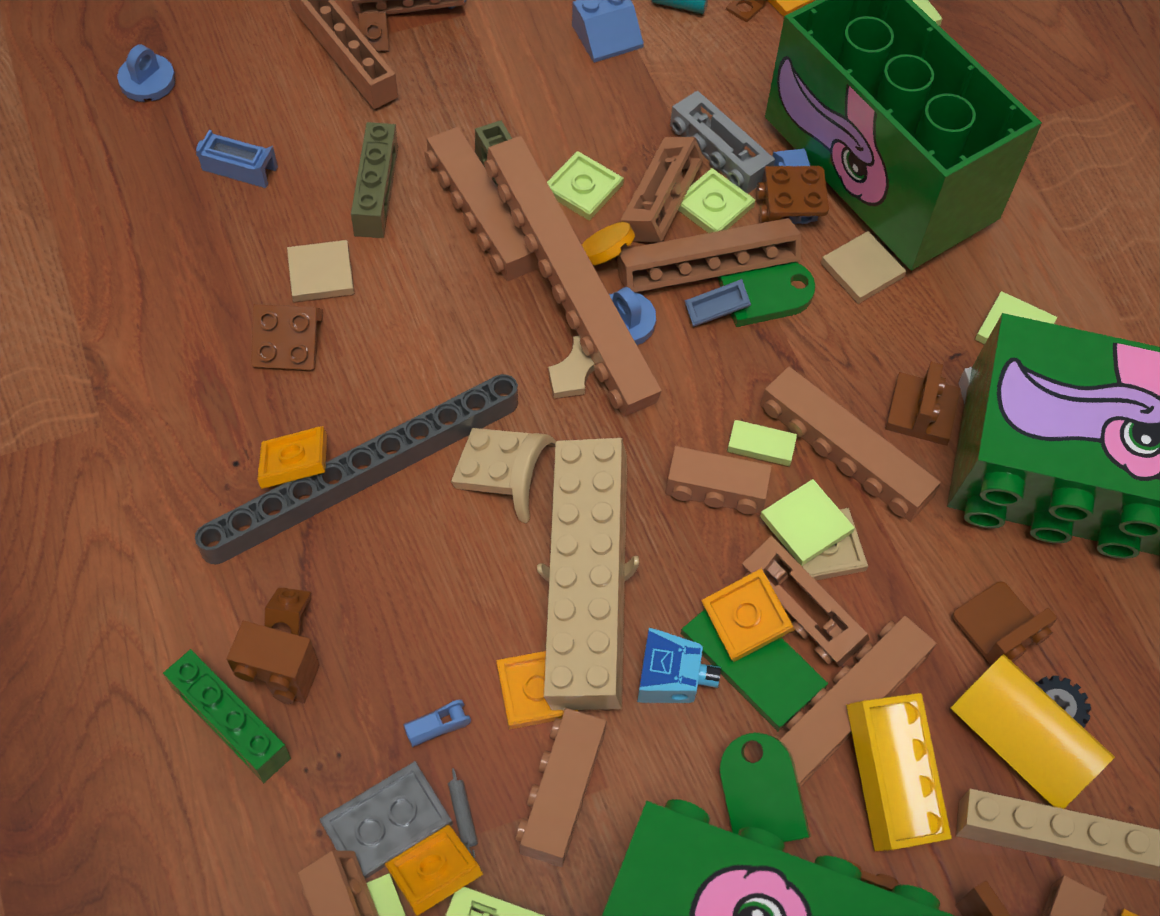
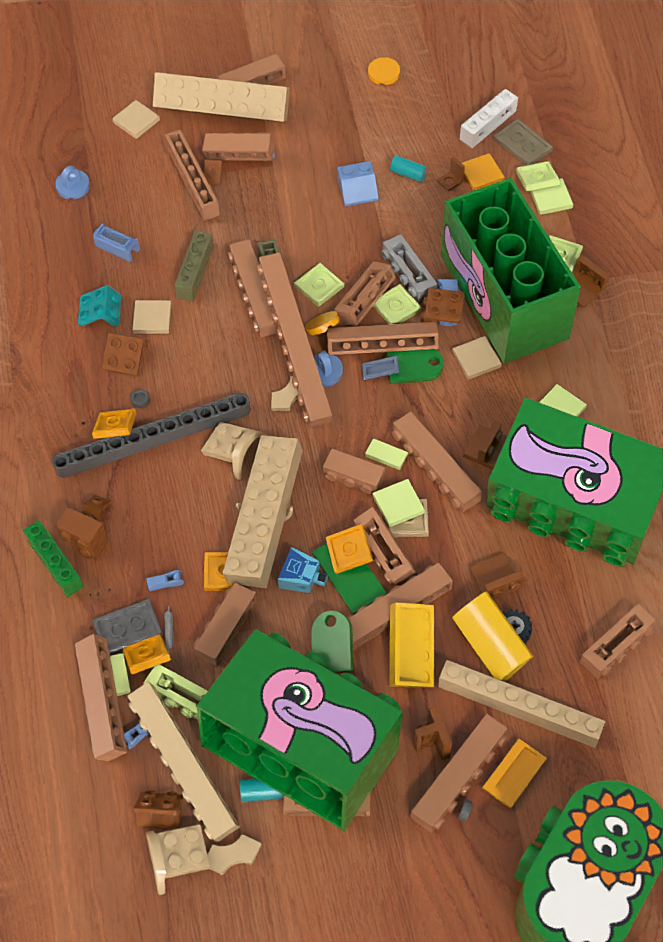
camera: 15 degrees right, 0 degrees up
none -> teal bracket [78,285,122,327]
none -> dark grey tile [130,389,150,408]

